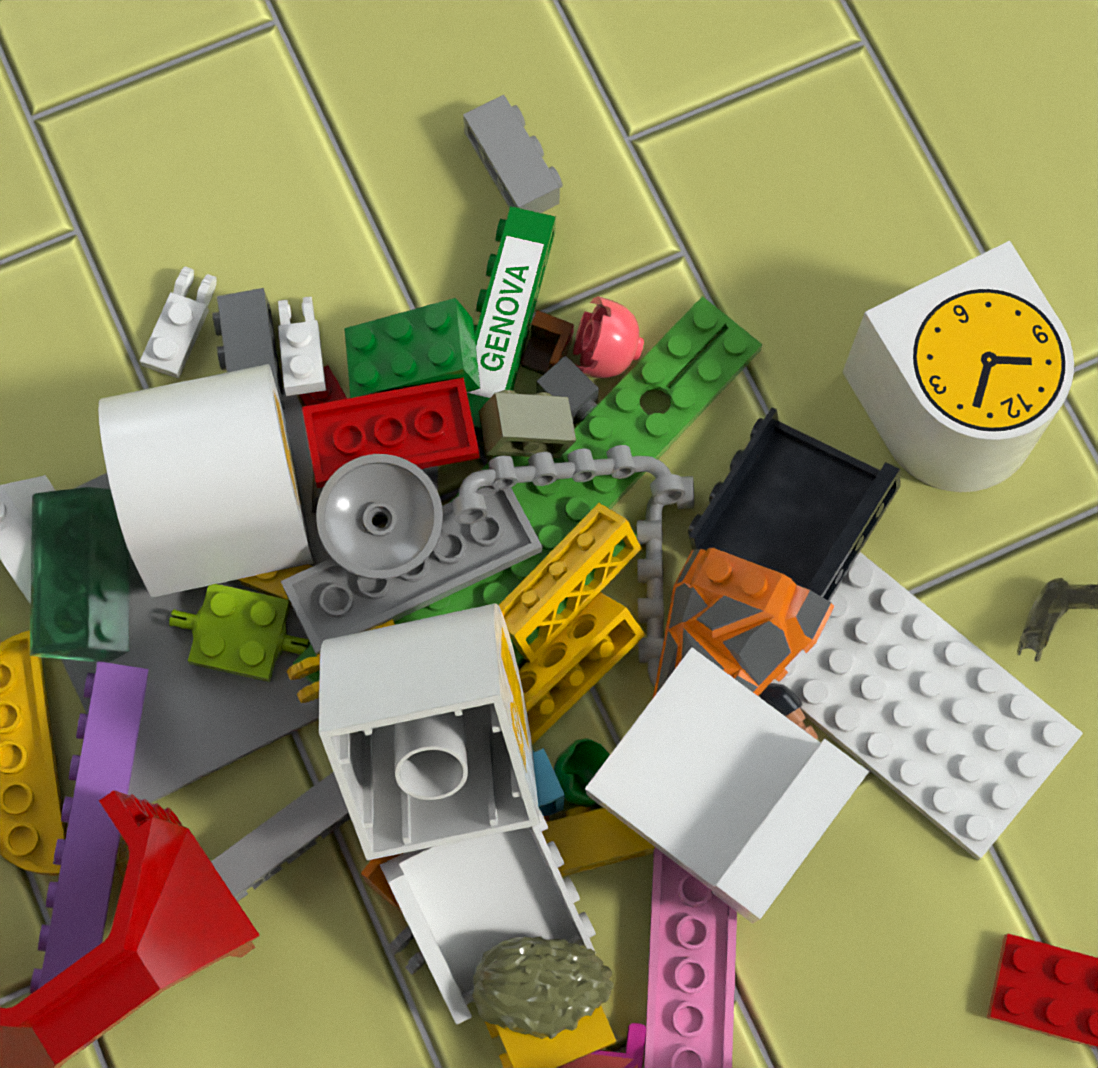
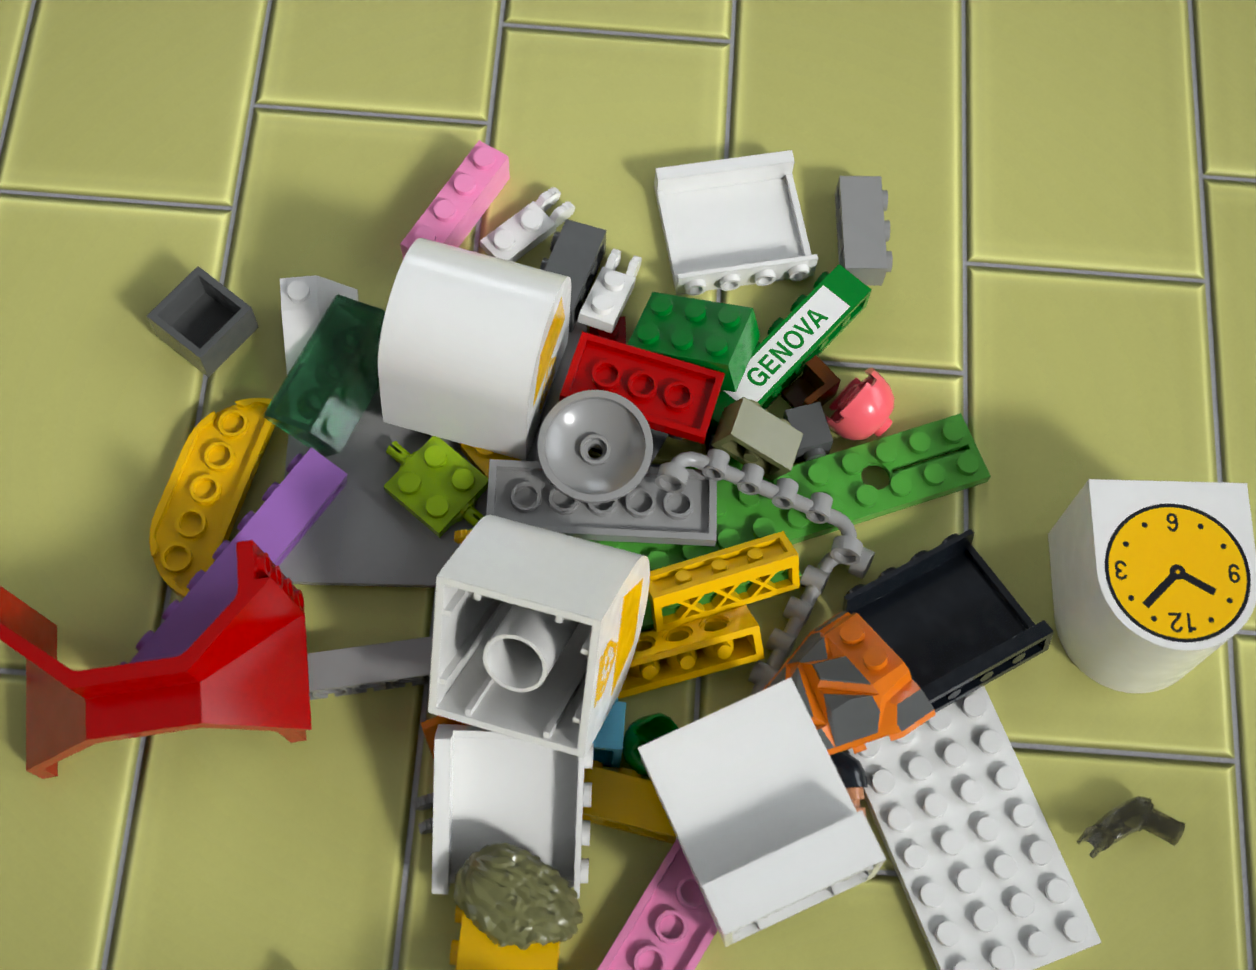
camera: 25 degrees right, 5 degrees down
none -> bright pink brick [400,140,510,259]
none -> white panel [654,150,818,296]

